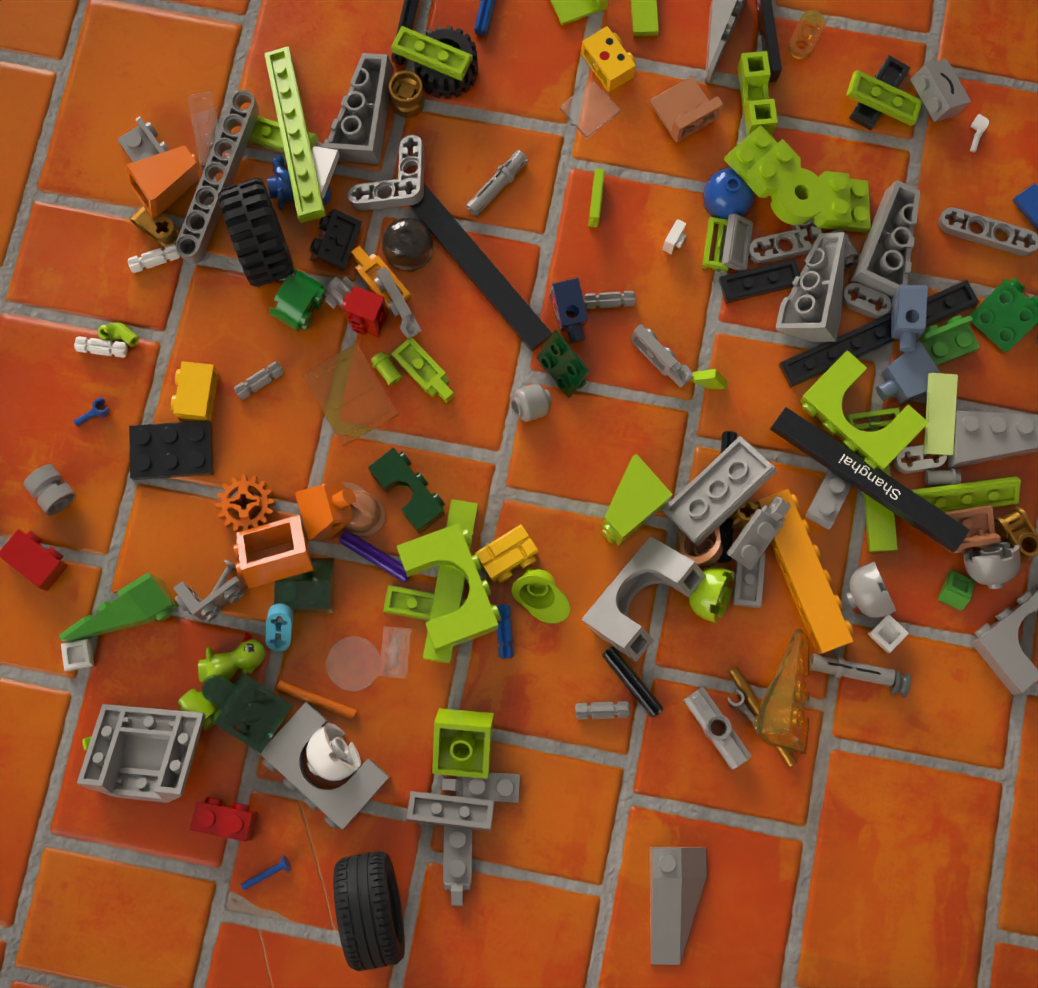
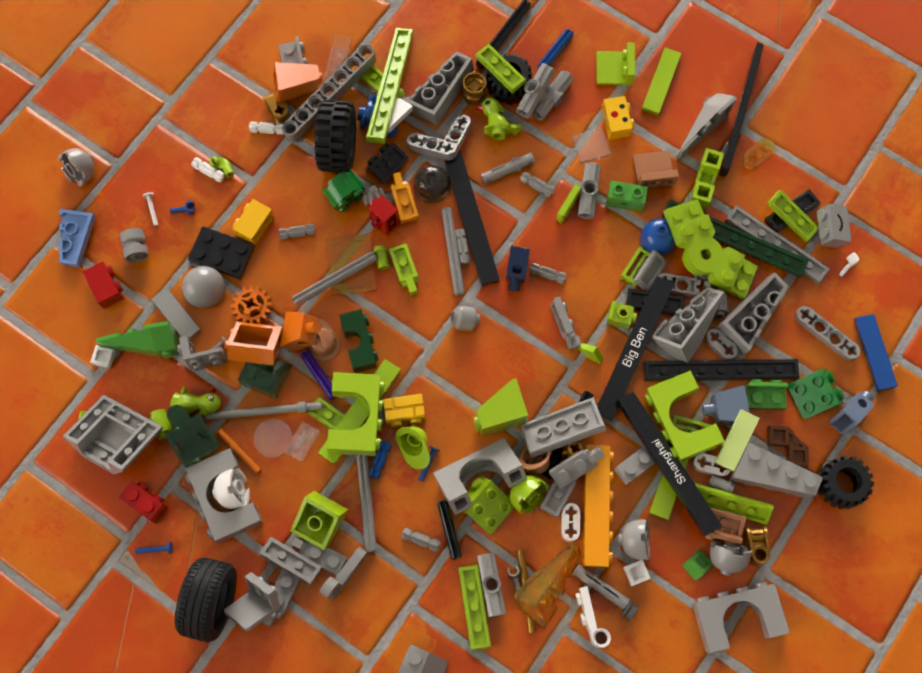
camera: 25 degrees right, 5 degrees down
medium azure beam [265,604,293,651] -> none
light grey hinge [374,267,422,339] -> none
dark green hinge [537,330,589,397] -> none
white plate [662,219,687,254] -> none
sand blue torso [891,284,928,352] -> none
none -> white pin [143,192,158,226]
none -> light grey tile [152,287,201,340]
none -> light grey piece [182,266,225,308]
none -> light grey bar [205,401,323,420]
none -> light grey bracket [224,572,280,631]
none -> light grey axle [292,251,377,306]
none -> light grey beam [319,547,368,601]
none -> light grey axle [356,455,377,553]
none -> blue pin [418,446,440,482]
none -> light grey axle [442,207,464,296]
none -> light grey axle [455,229,470,265]
none -> lime tile [458,565,491,650]
none -> lime bracket [462,476,514,534]
none -> lime animal [476,98,523,140]
none -> light grey piece [516,63,555,118]
none -> light grey axle [520,172,555,197]
none -> light grey piece [532,71,574,121]
none -> white beam [561,503,580,542]
none -> white plate [575,586,611,648]
none -> light grey piece [577,162,601,220]
none -> black tile [597,276,674,421]
none -> bright green brick [605,180,648,212]
none -> lime brick [606,301,637,329]
none -> dark green tile [662,199,809,278]
none -> light grey tile [725,205,830,285]
none -> reddish brown tile [767,425,809,468]

